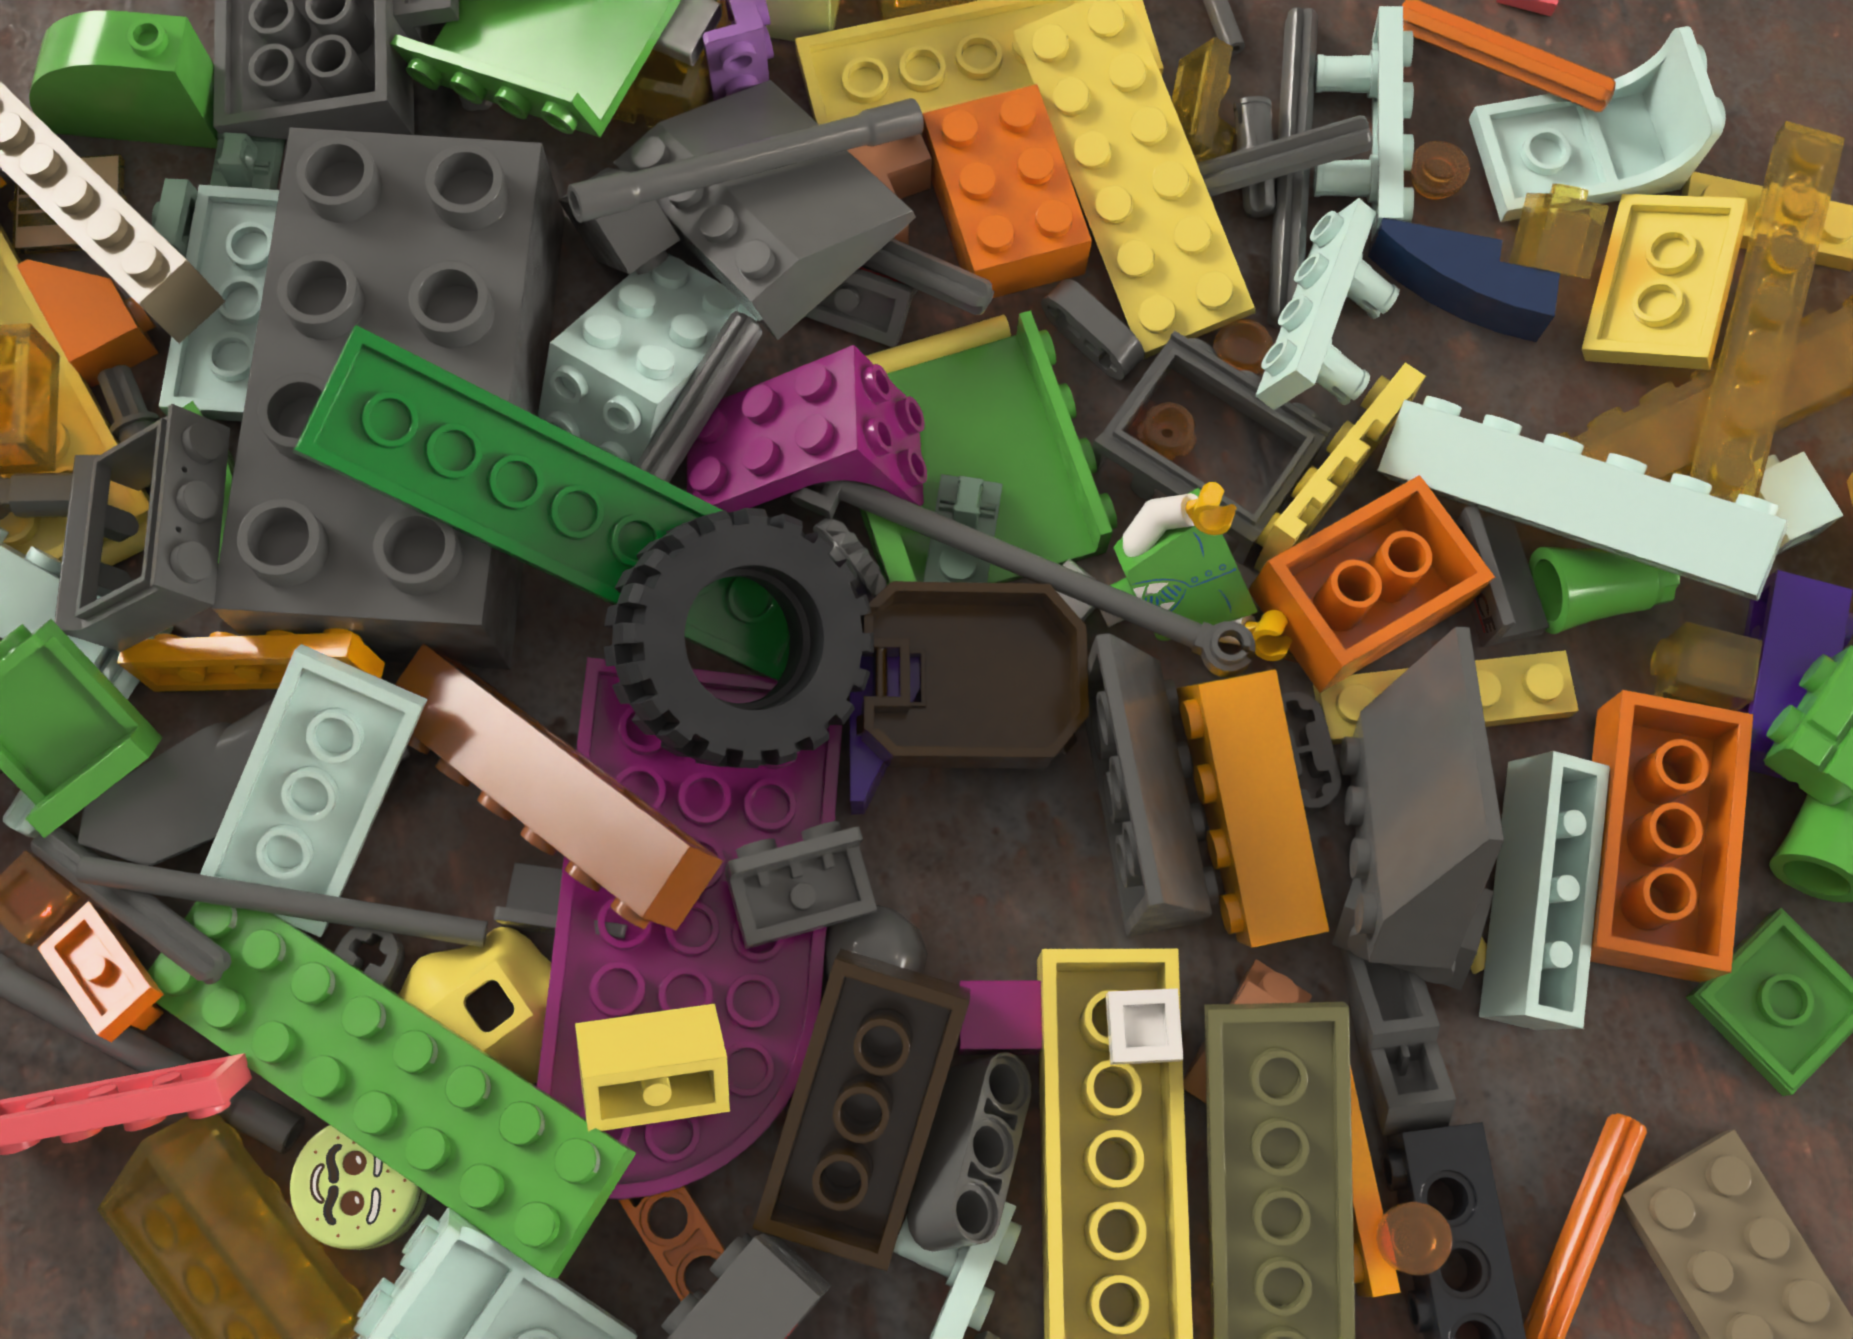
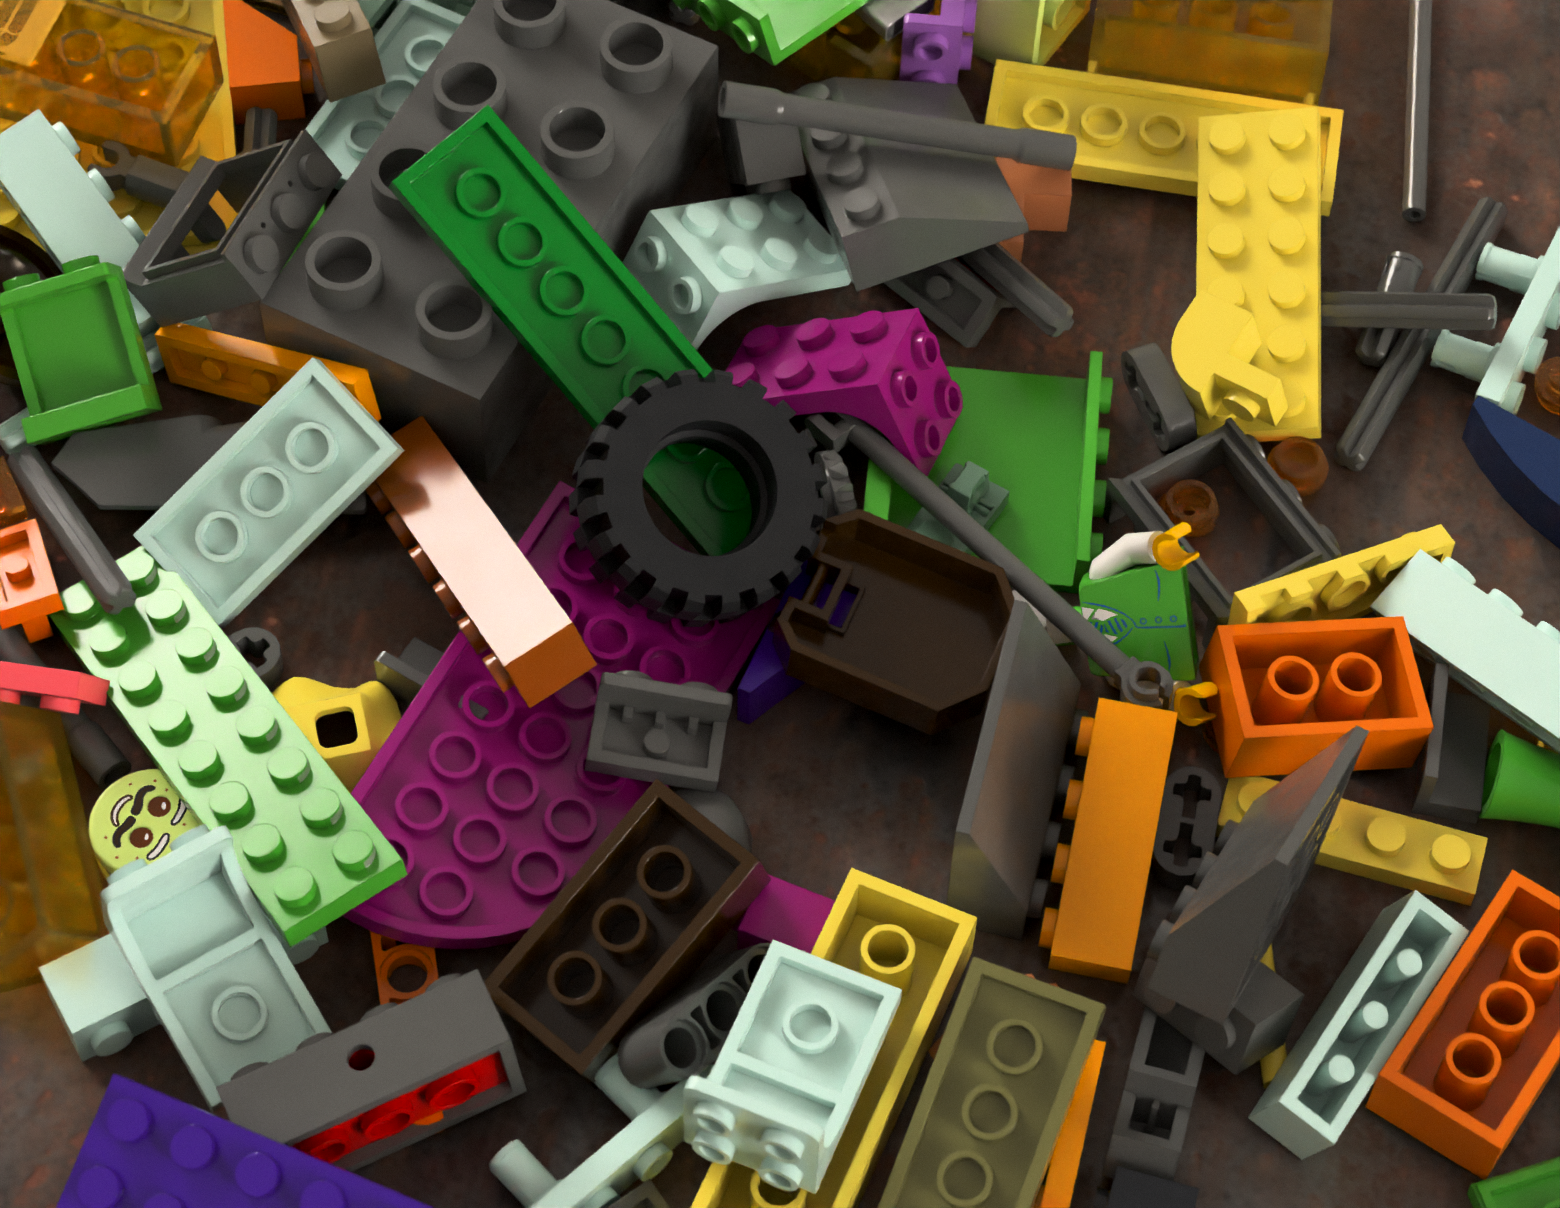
camera: 25 degrees right, 15 degrees down
dark grey piece [76,855,488,948] -> none
light yellow brick [575,1004,730,1132] -> none
dark grey axle [635,311,762,483] -> none
light yellow bar [866,314,1011,374] -> none
orange brick [922,84,1092,298] -> none
white plate [1106,988,1183,1065] -> none
clear yellow hinge [1172,37,1235,162] -> none
light aqua plate [1256,198,1399,410] -> none
none -> light aqua bracket [683,940,902,1194]
none -> light yellow brick [1171,289,1288,427]

